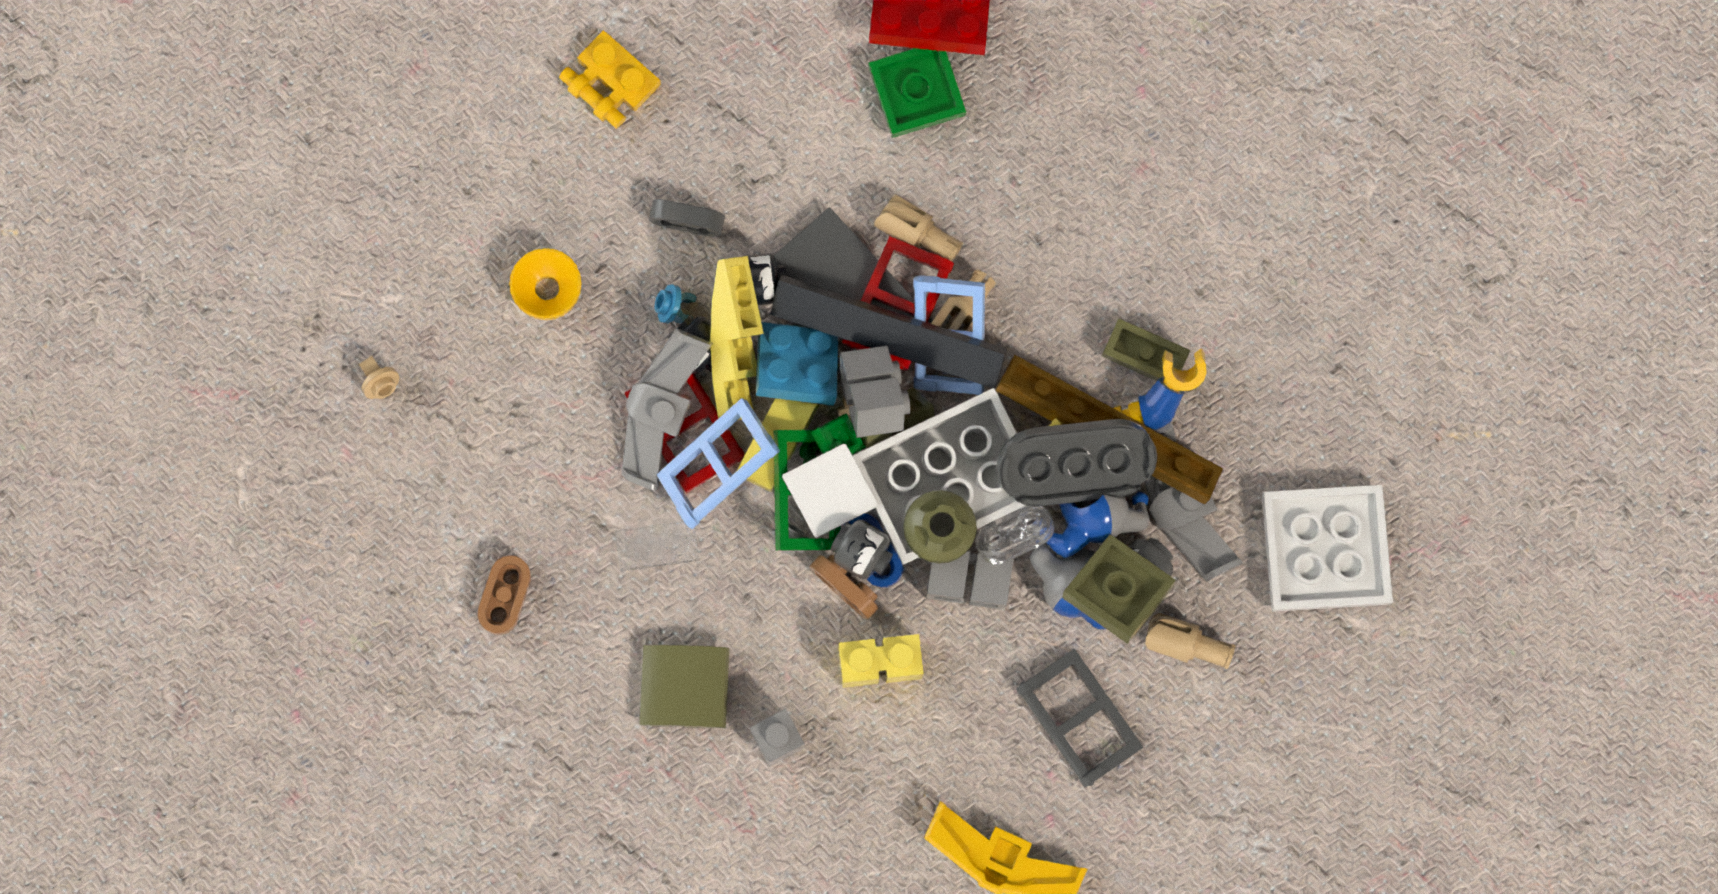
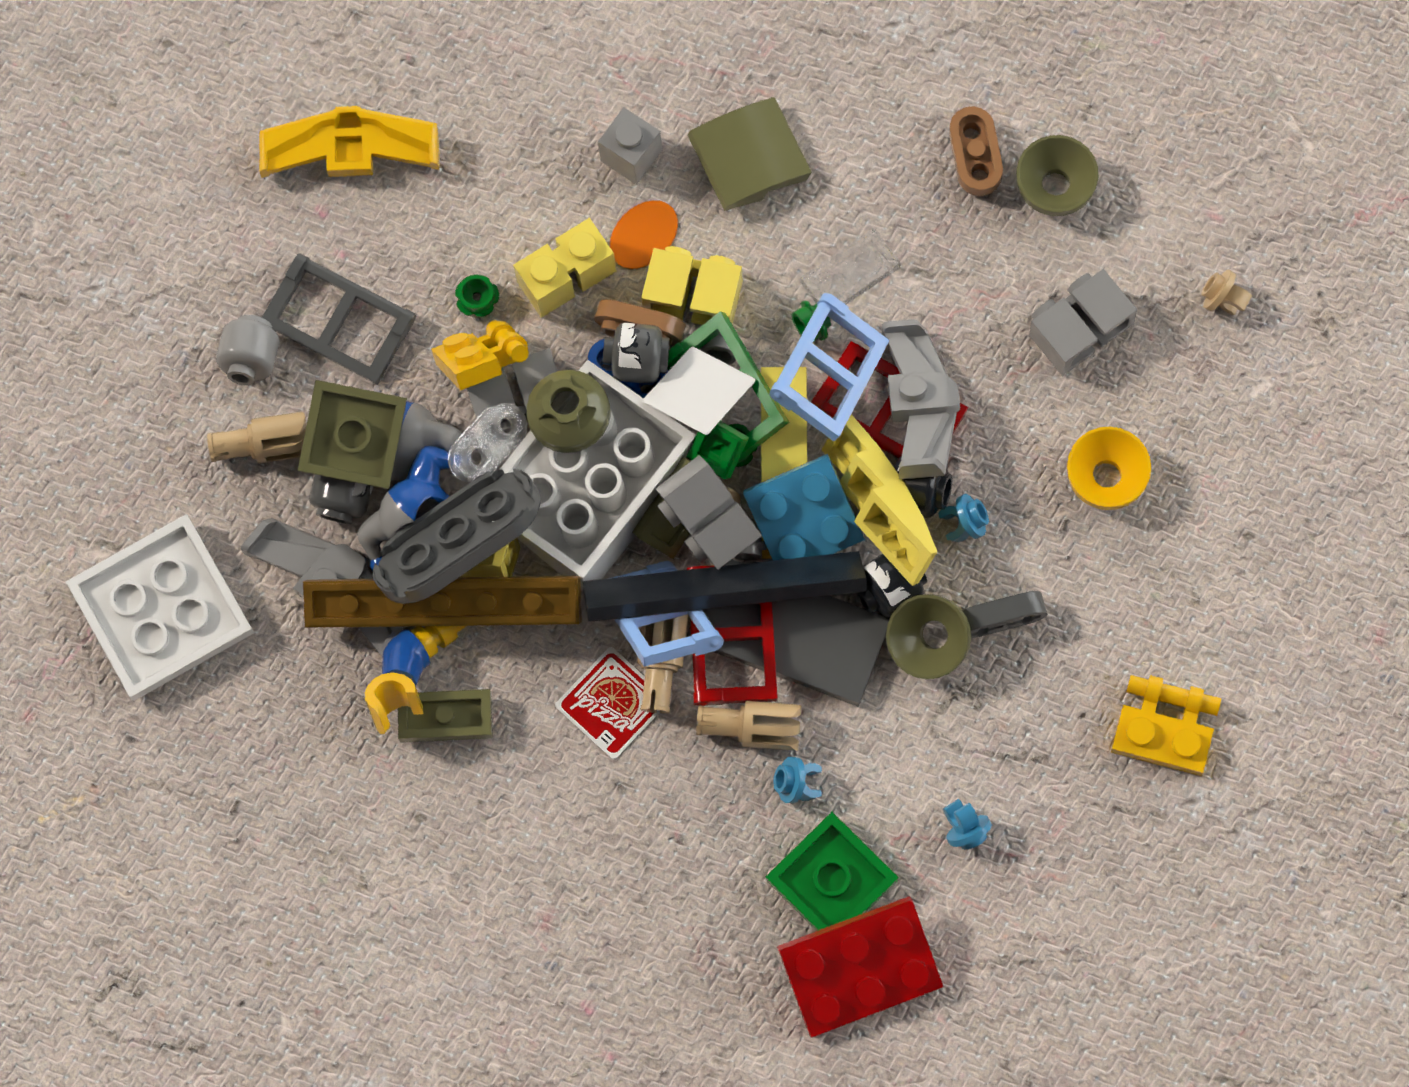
camera: 165 degrees right, 5 degrees down
none -> light grey head [216,315,280,385]
none -> yellow plate [431,320,529,391]
none -> green plate [455,274,499,318]
none -> sticker [555,647,660,759]
none -> orange sticker [610,200,678,269]
none -> light yellow piece [641,246,743,325]
none -> dark azure plate [774,757,822,804]
none -> green plate [791,300,832,342]
none -> olive piece [886,594,971,679]
none -> dark azure plate [943,799,992,850]
none -> olive piece [1016,135,1099,216]
none -> light grey piece [1029,269,1137,376]

